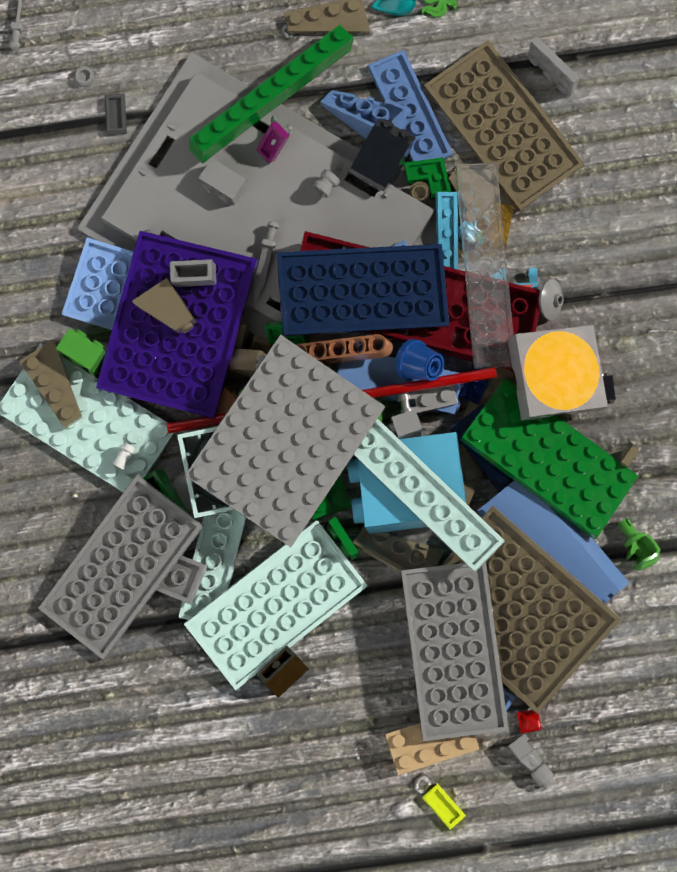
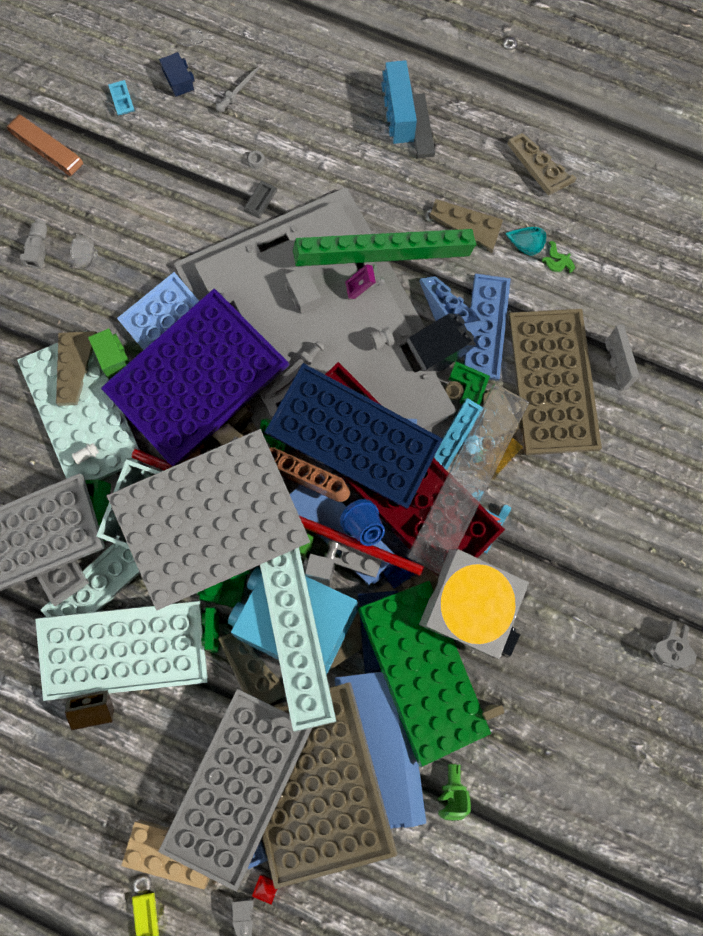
camera: 25 degrees right, 5 degrees down
dark tan slope [132,278,197,334] -> none
light grey piece [170,259,216,287] -> none
light grey dish [539,279,564,320] -> none

